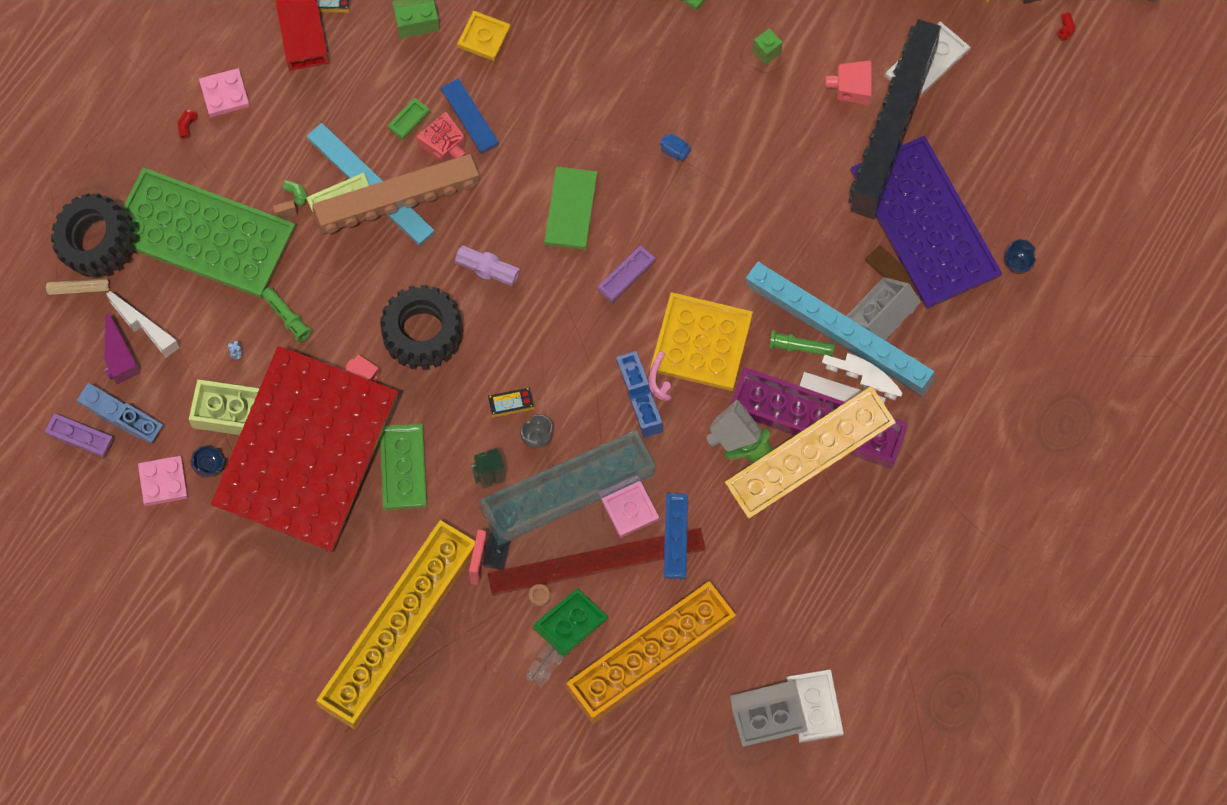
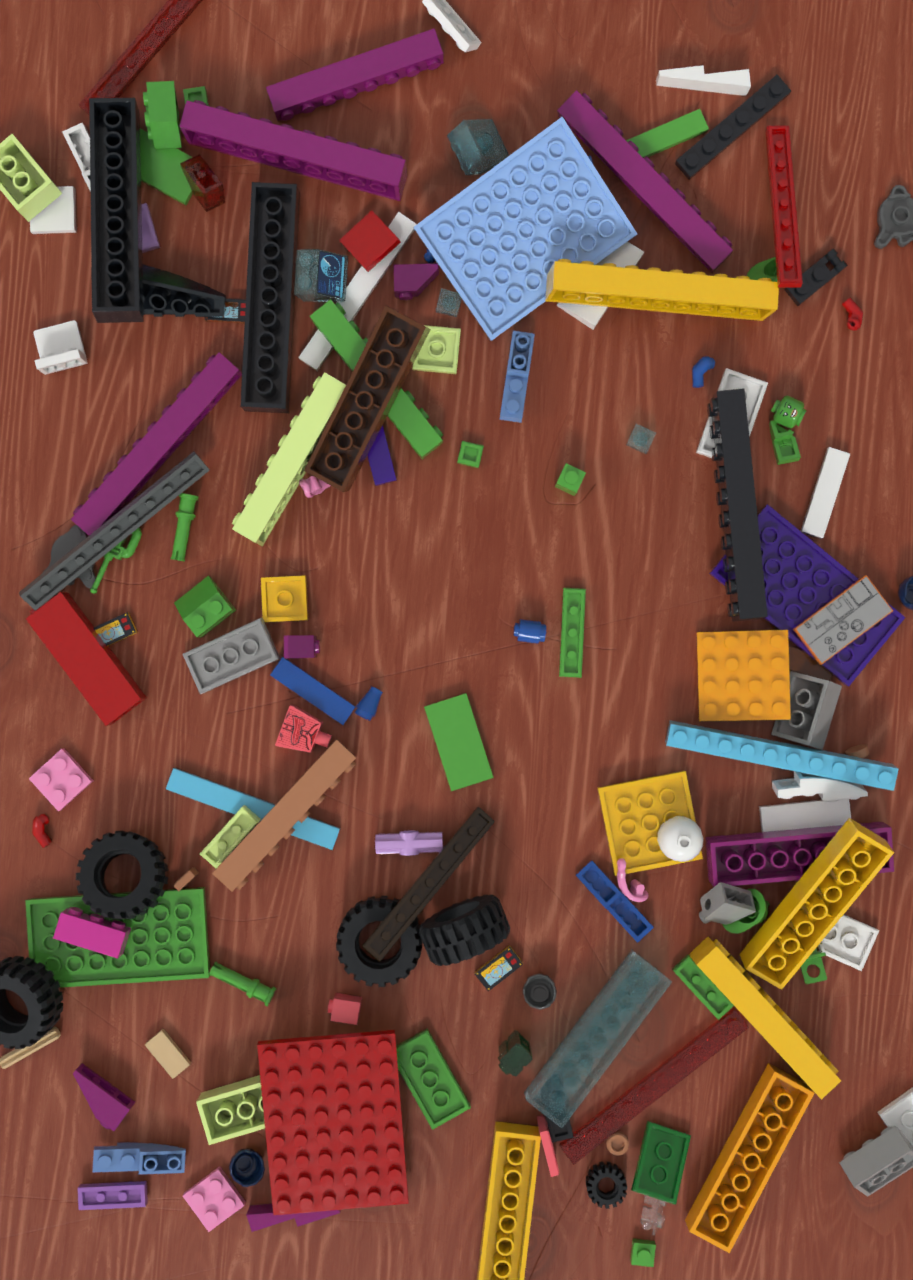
camera: 25 degrees left, 20 degrees up
white slope [106,291,179,358] -> none
light blue piece [228,341,243,359] -> none
bright green arm [282,180,307,206] -> none
bright green tile [387,98,430,141] -> none
medium lavender plate [597,245,656,303] -> none
bright pink plate [601,481,659,538] -> none
blue tile [664,493,688,580] -> none
bright green pin [769,330,835,357] -> none
coral torso [825,61,871,105] -> none
none -> dark pink brick [53,907,131,959]
none -> black tyre [76,831,169,920]
none -> tan tile [145,1029,191,1079]
none -> light grey tile [183,618,280,694]
none -> magenta slope [246,1204,341,1232]
none -> magenta slope [284,635,320,658]
none -> blue cone [355,686,383,721]
none -> dark brown tile [362,807,495,961]
none -> black tyre [419,894,510,966]
none -> bright green tile [559,588,586,678]
none -> black tyre [586,1161,627,1209]
none -> clear light blue plate [626,424,656,454]
none -> bright green plate [630,1239,656,1267]
none -> white cylinder [657,816,704,862]
none -> bright green tile [672,954,734,1020]
none -> yellow brick [689,937,841,1100]
none -> blue arm [692,356,715,388]
none -> light orange plate [697,630,791,721]
none -> bright green slope [769,420,801,465]
none -> bright green head [771,395,807,429]
none -> light grey tile [793,575,893,665]
none -> bright green bracket [800,948,827,984]
none -> white tile [801,447,850,539]
none -> white tile [818,915,879,971]

